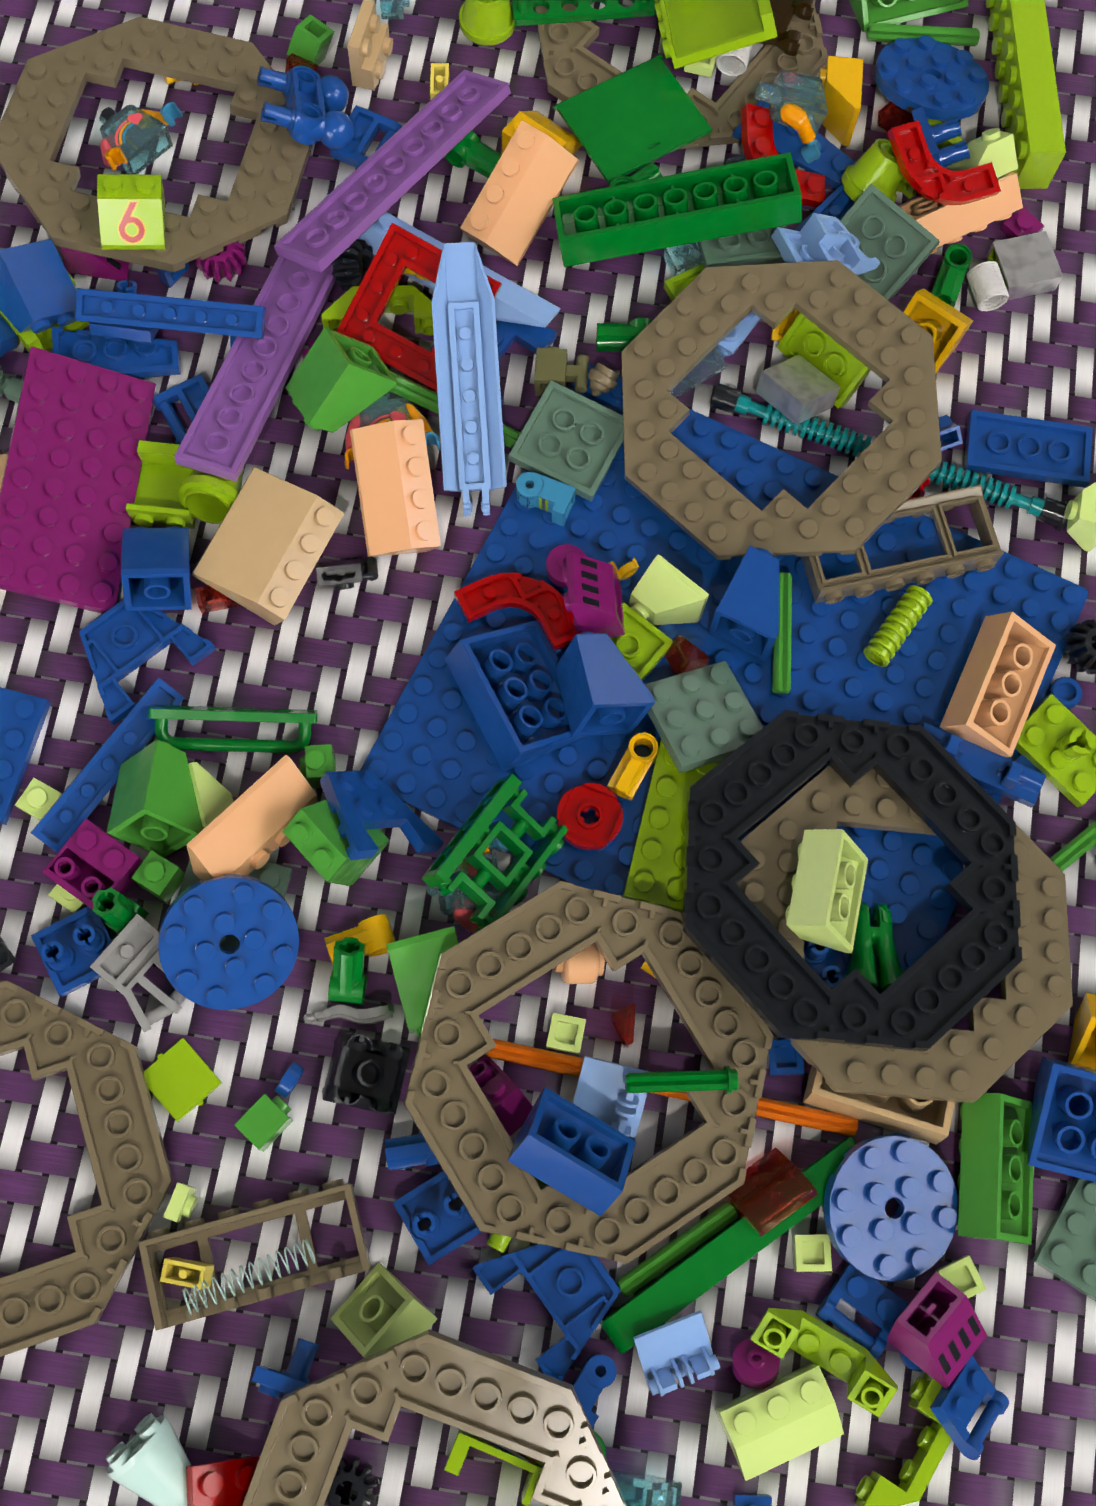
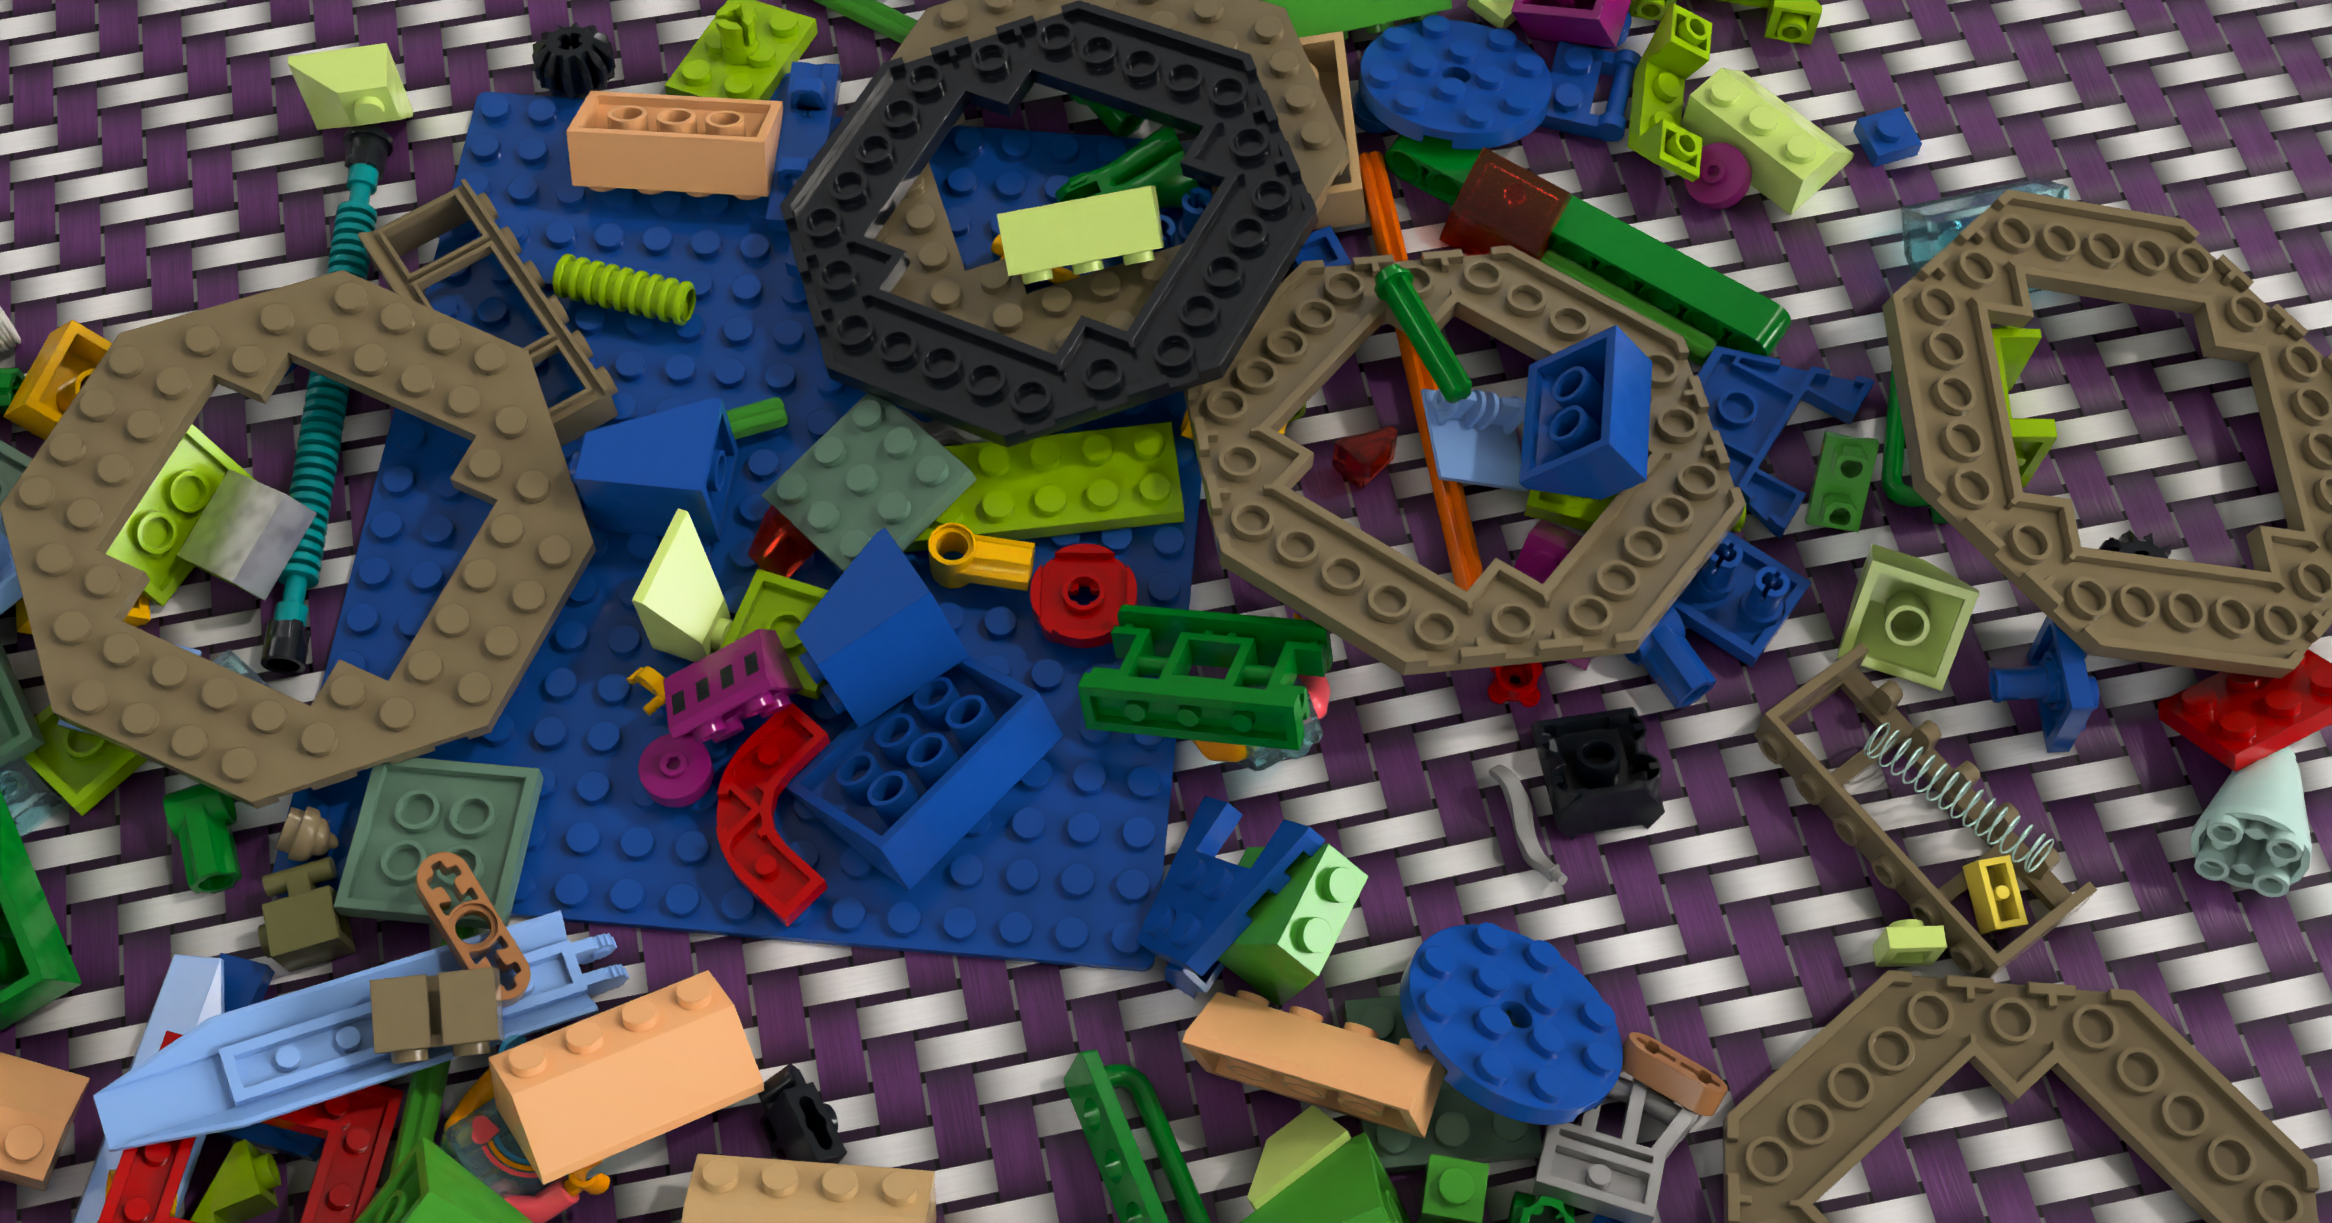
camera: 105 degrees left, 10 degrees down
lime piece [144,1038,222,1122] -> none
bright green brick [234,1094,293,1152] -> none
blue tile [274,1062,305,1098] -> none
bright green brick [300,744,336,788] -> none
yellow piece [324,914,396,964] -> none
green piece [328,937,367,1005] -> none
bright green slope [386,926,458,1037] -> none
dark azure leg [516,472,576,526] -> none
yellowish green plate [546,1013,586,1055] -> none
blue leg [572,1354,617,1428] -> none
light blue hinge [633,1310,720,1397] -> none
yellowish green plate [792,1234,832,1272] -> none
blue plate [964,410,1093,488] -> none
blue tile [1047,677,1082,710] -> none
none -> dark tan piece [370,967,504,1064]
none -> medium nougat beam [415,852,531,1007]
none -> medium nougat beam [1621,1032,1728,1116]
none -> bright green hips [1805,431,1879,532]

